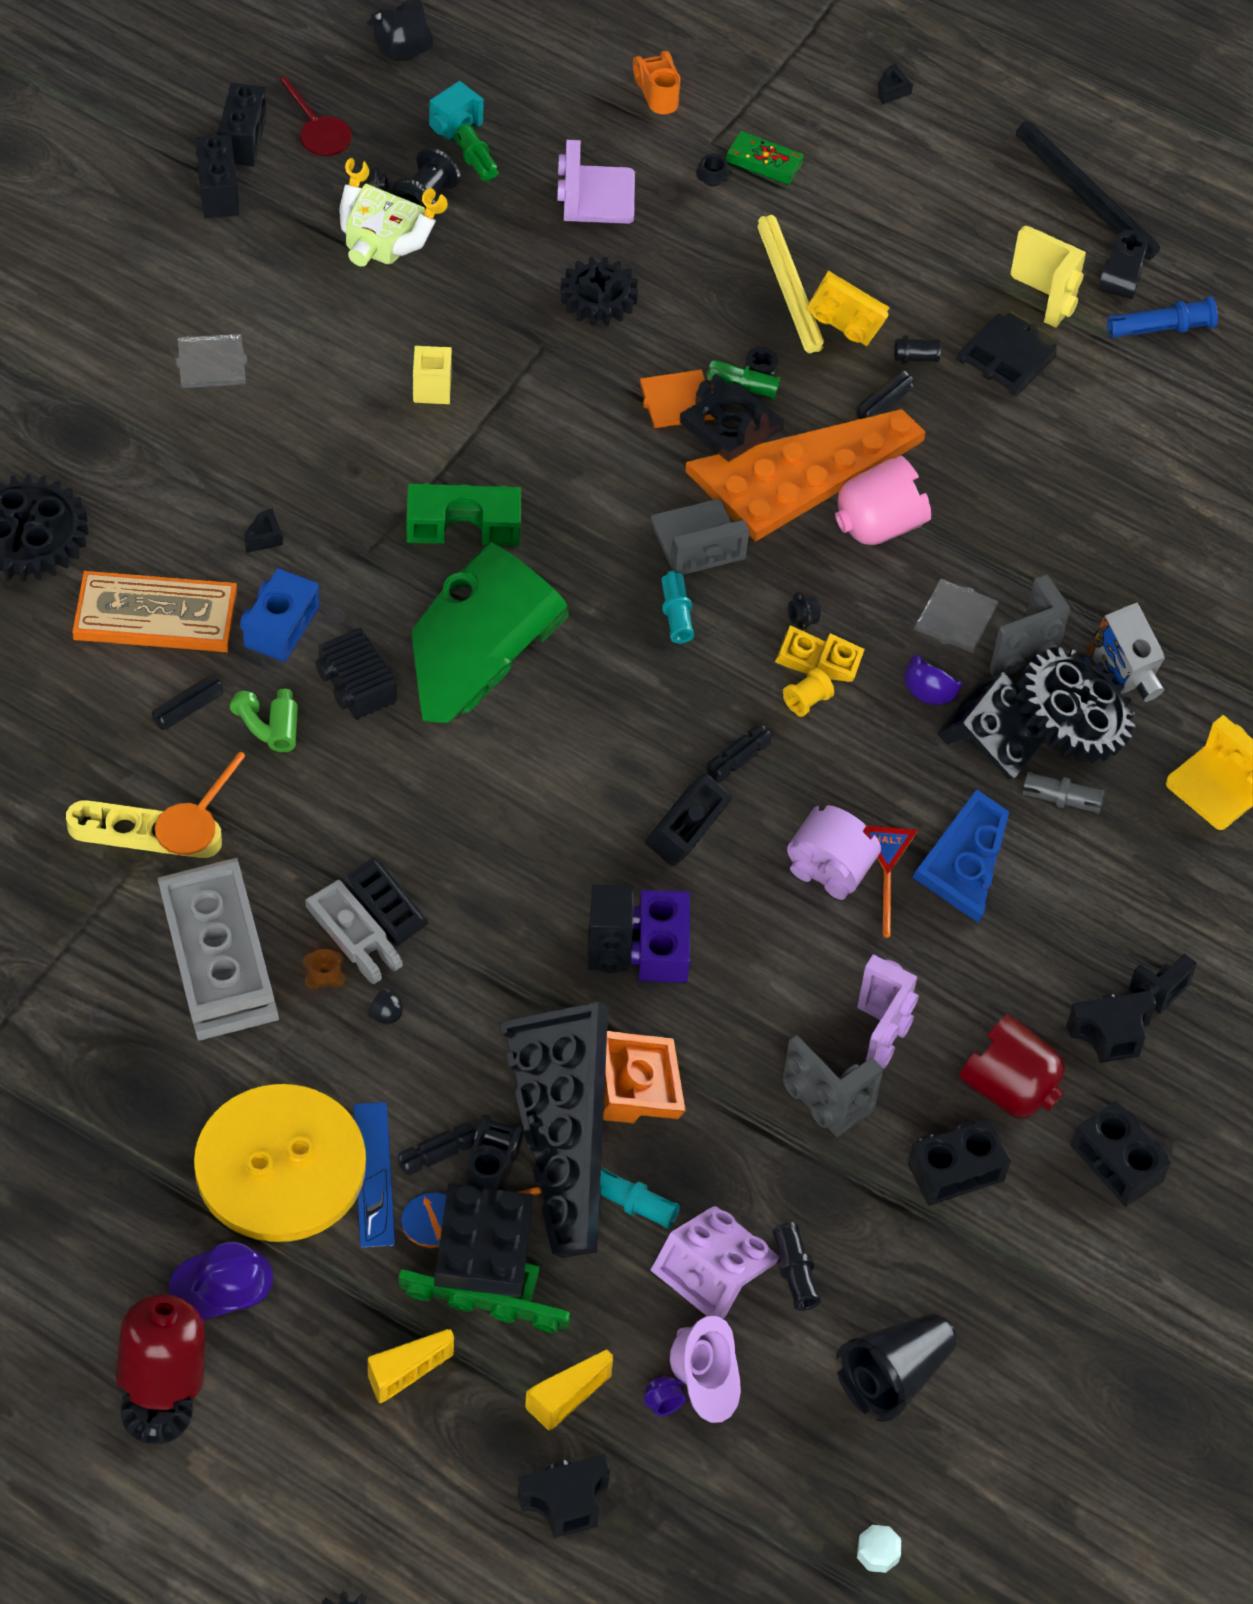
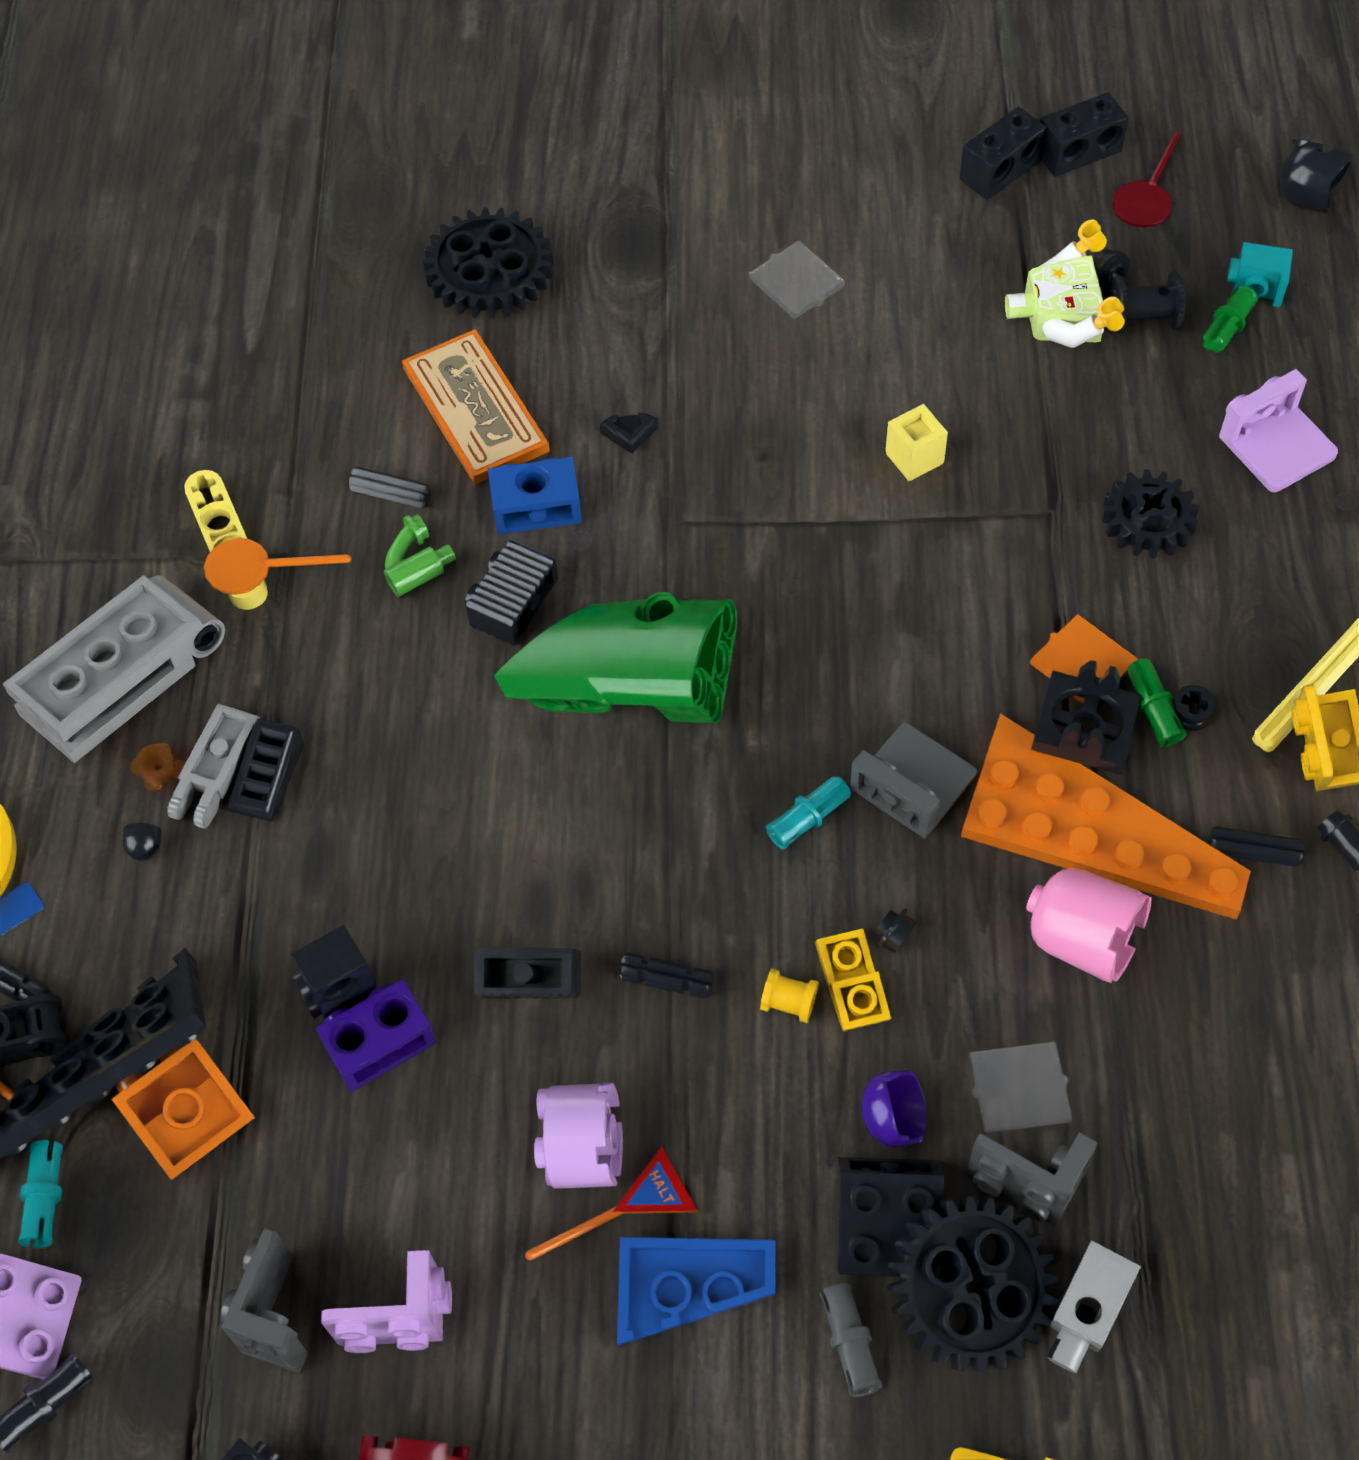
camera: 65 degrees right, 5 degrees up
green arch [406,483,521,546] -> none

